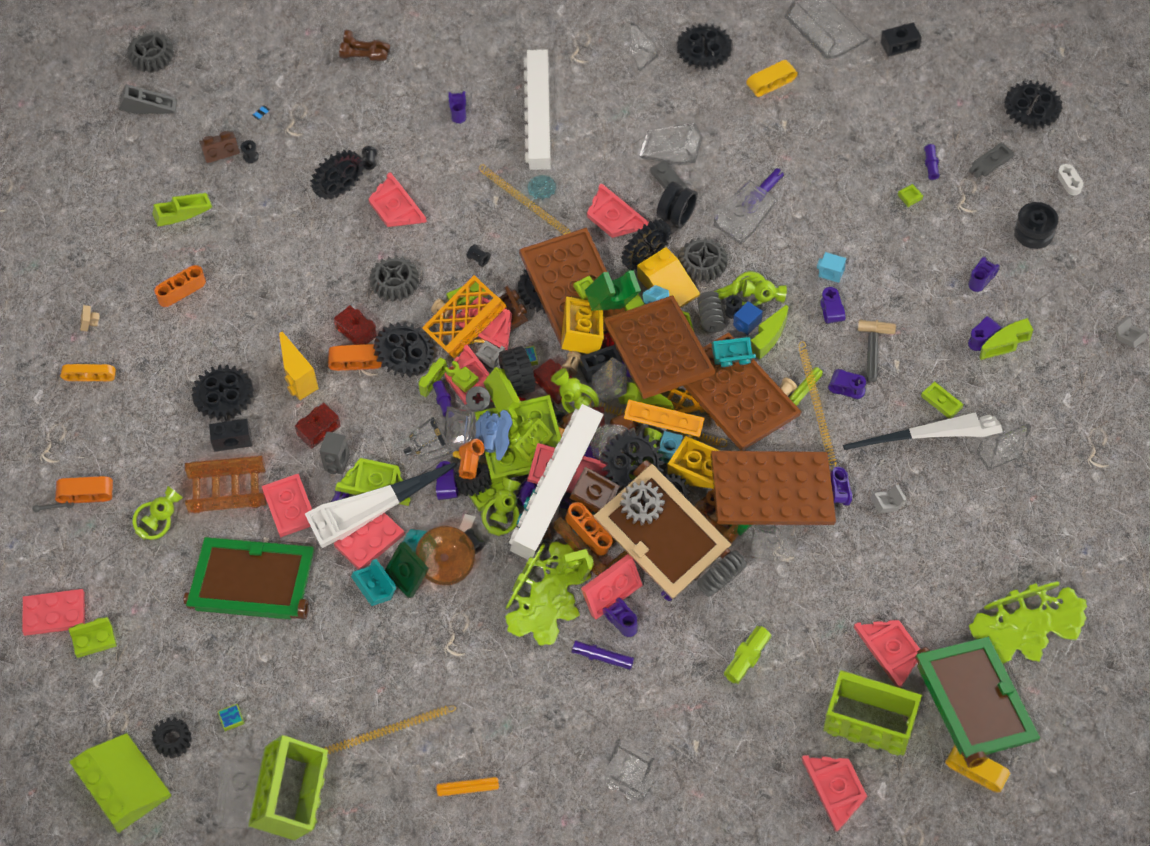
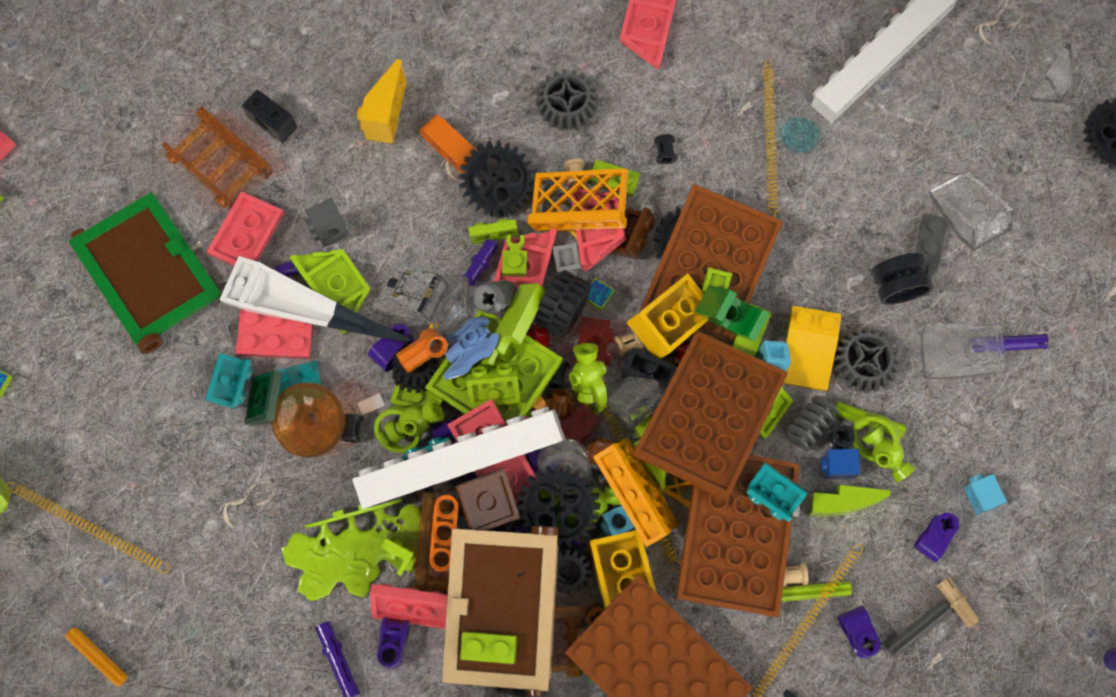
camera: 45 degrees right, 15 degrees up
dark grey hinge [32,501,74,513] -> none
orange beam [55,476,113,503] -> none
lime piece [132,486,183,540] -> none
black gear [191,364,254,421] -> none
clear red brick [295,403,341,449] -> none
clear red brick [333,305,377,345] -> none
coral wing [587,183,649,238] -> none
light grey gear [620,481,665,525] -> none
black gear [621,219,672,271] -> none
none -> lime plate [461,631,517,664]

